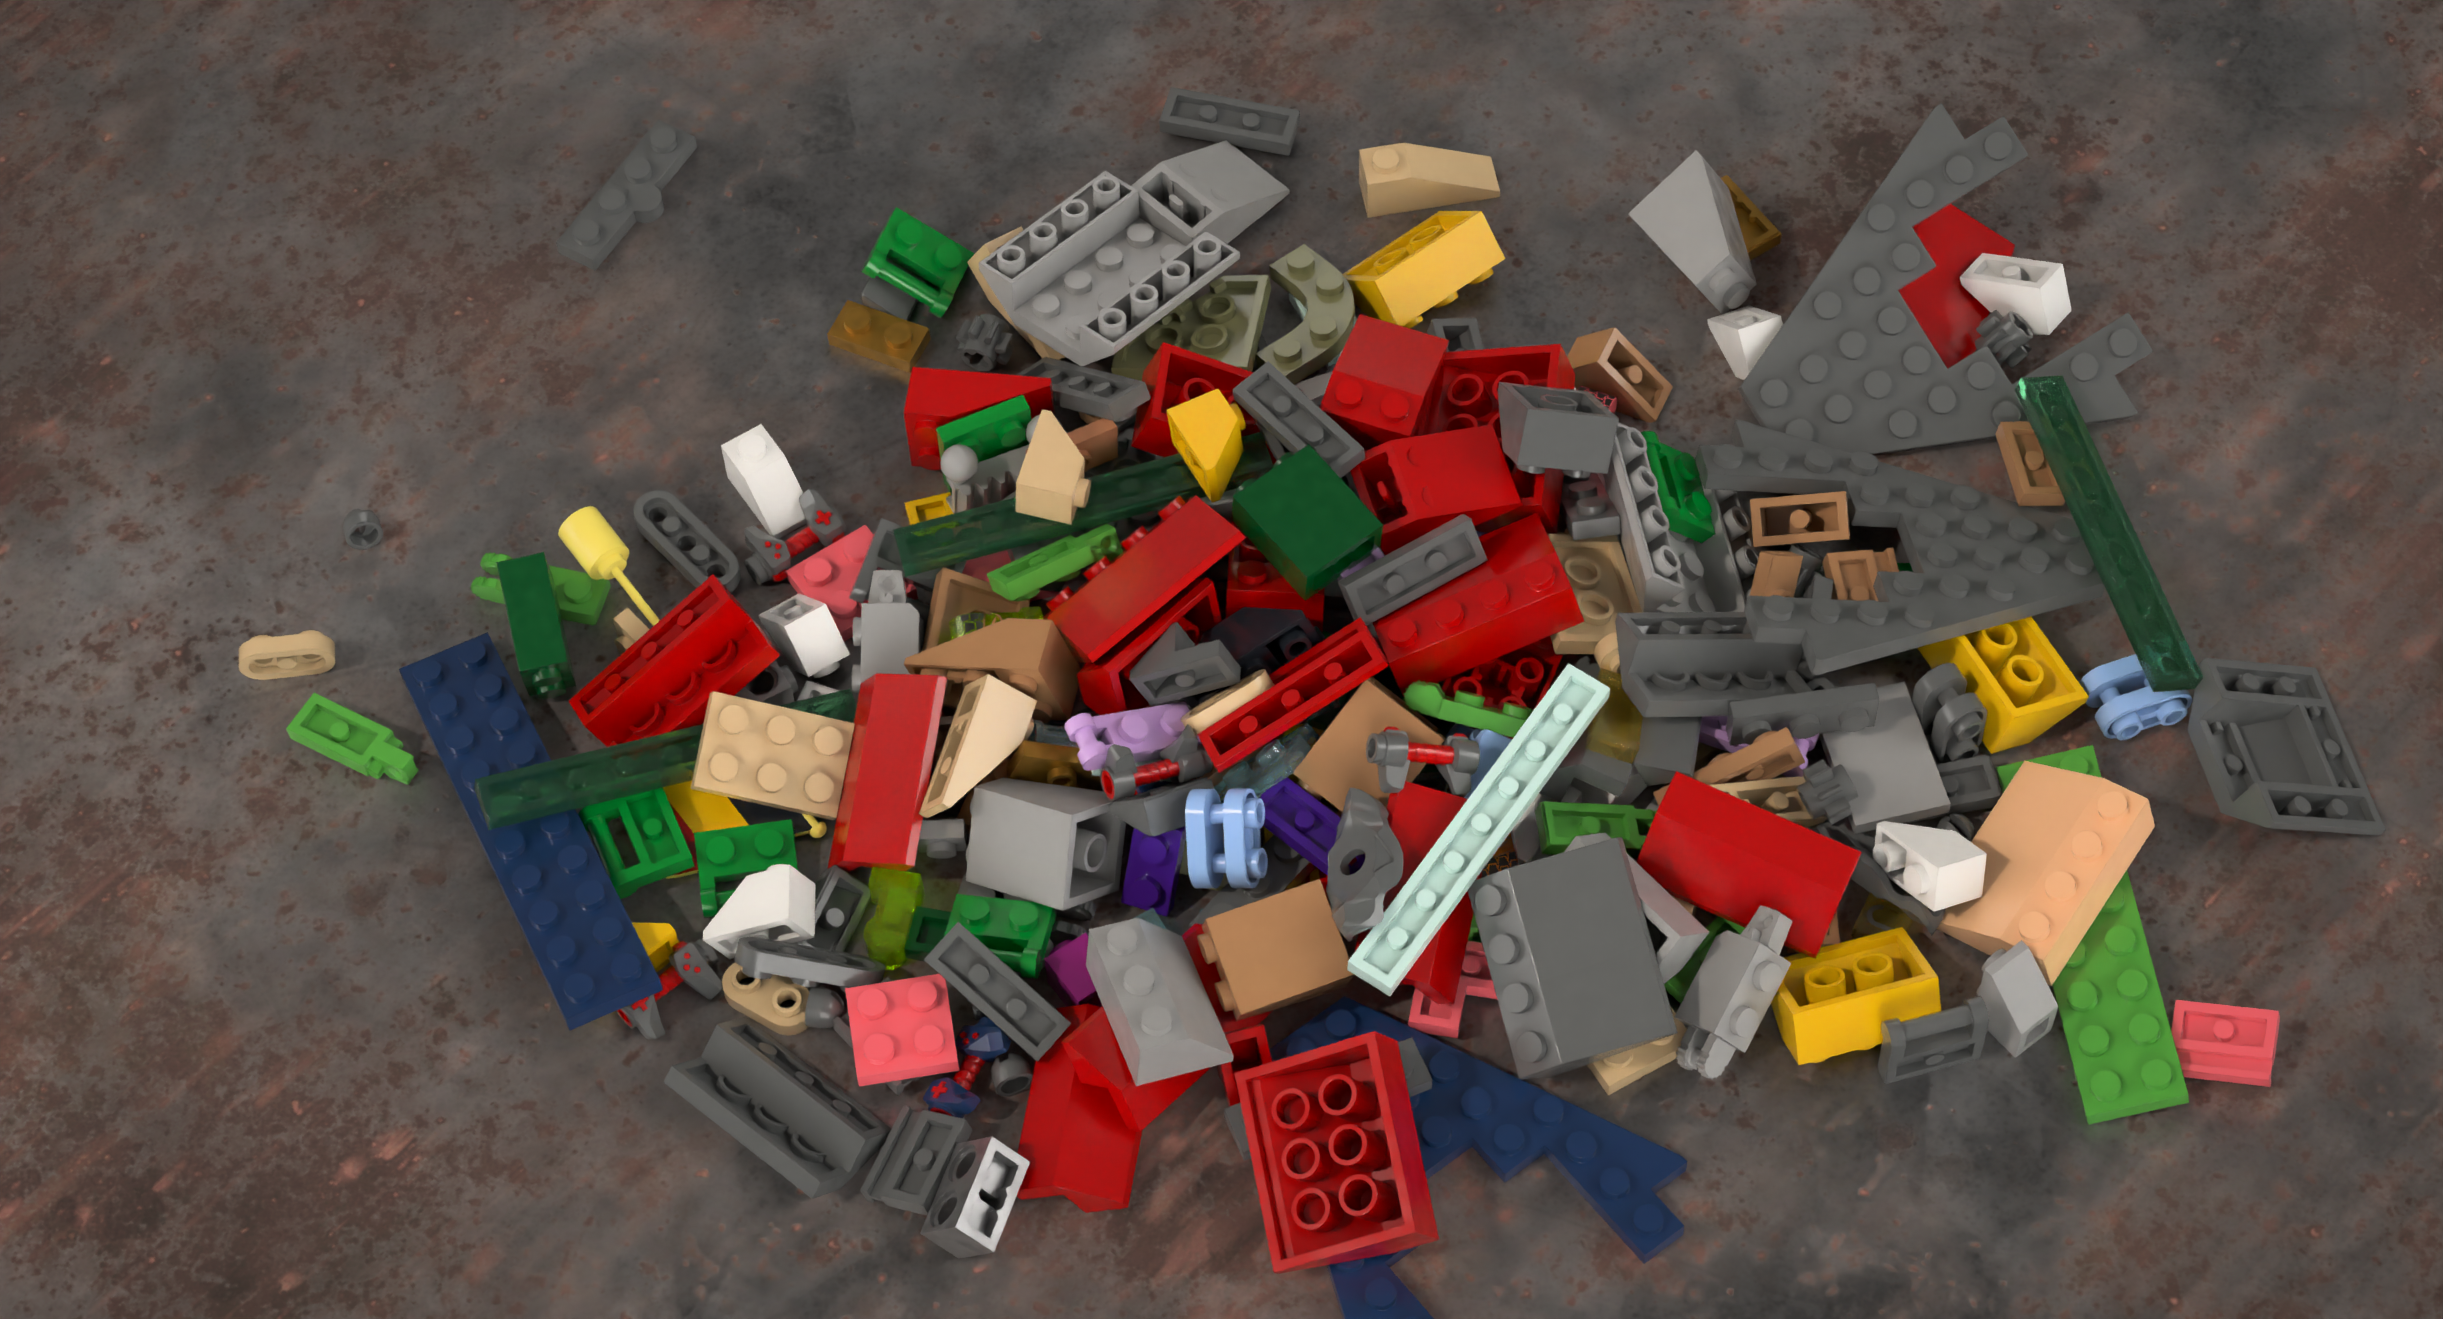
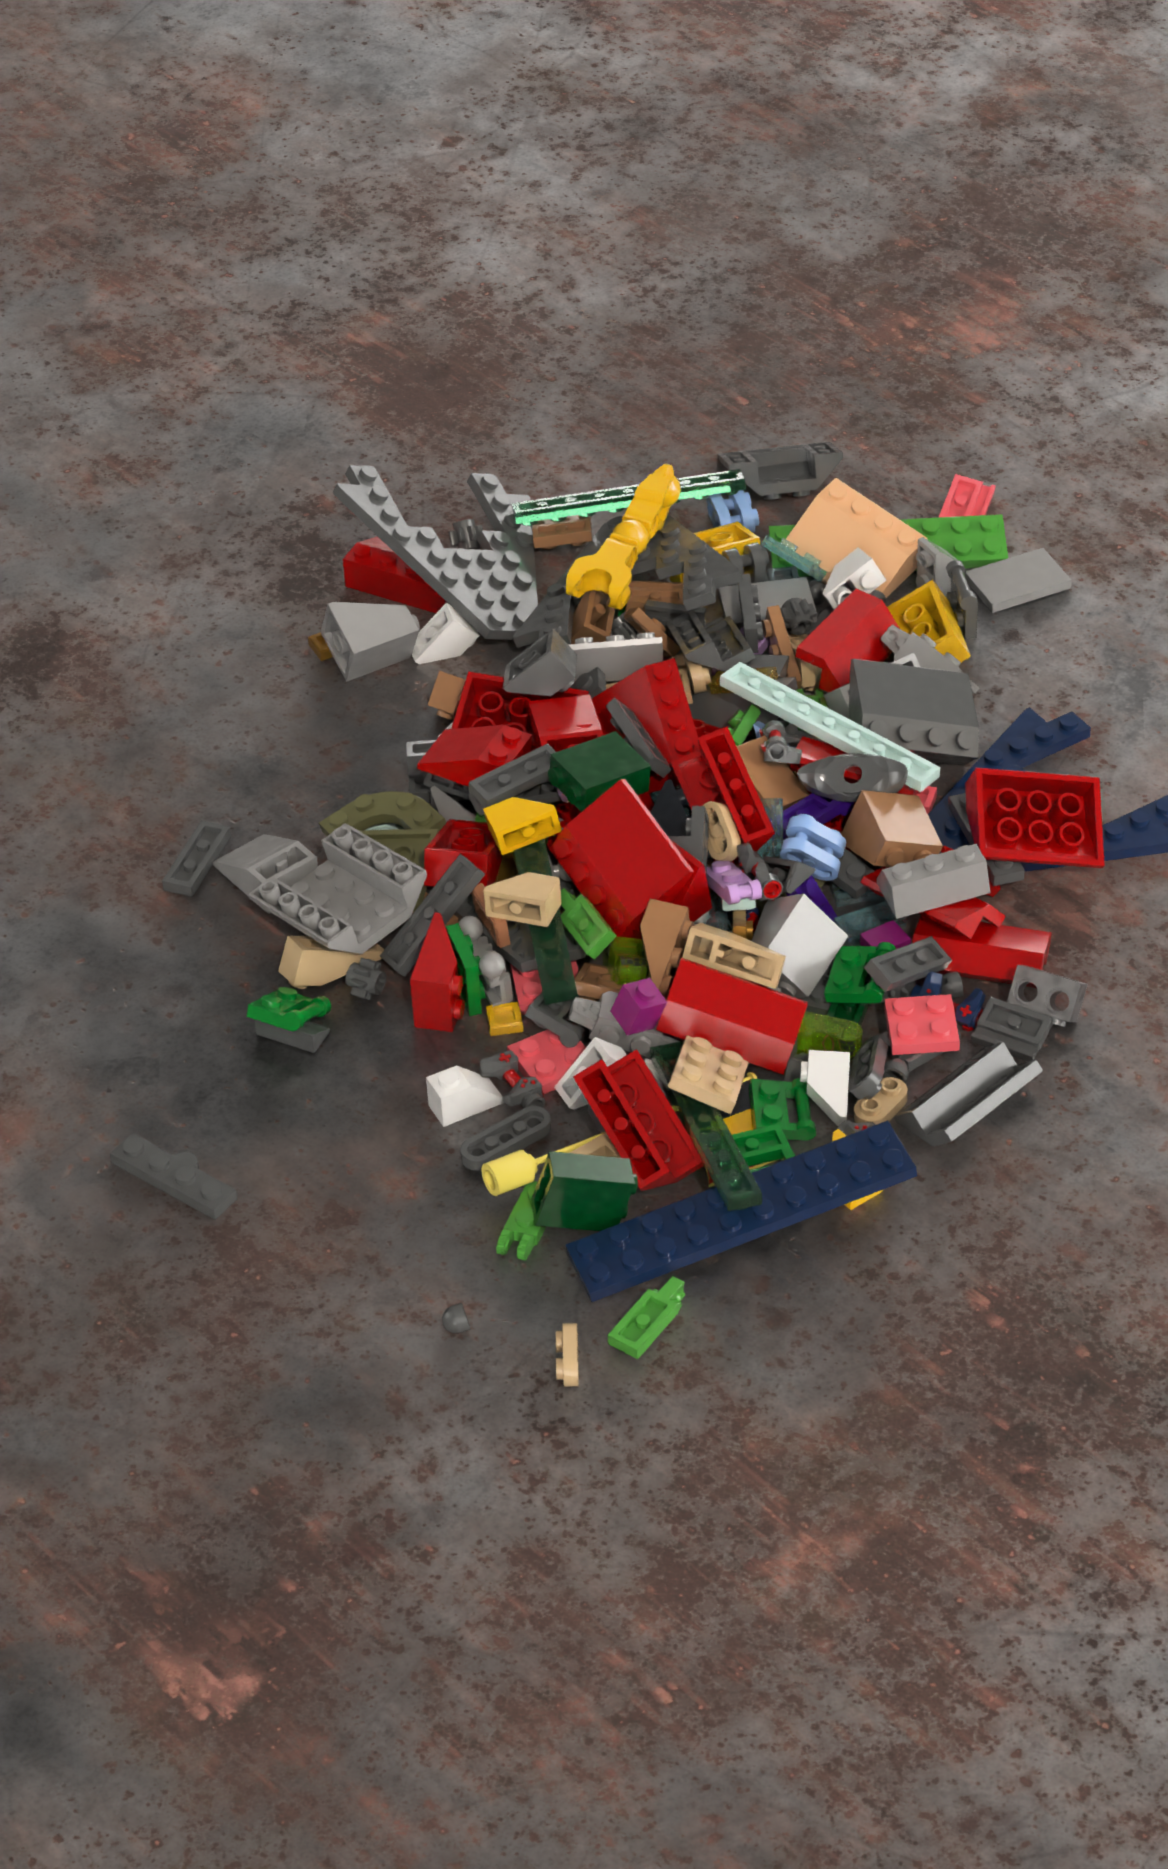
camera: 85 degrees left, 15 degrees down
pearl gold plate [827,300,931,373] -> none
yellow slope [1343,211,1505,329] -> none
tan slope [1359,143,1500,218] -> none
white slope [1960,253,2072,335] -> none
none -> yellow piece [566,464,681,610]
none -> magenta brick [610,978,667,1036]
none -> clear light blue plate [760,535,827,582]
none -> light grey tile [965,548,1072,613]

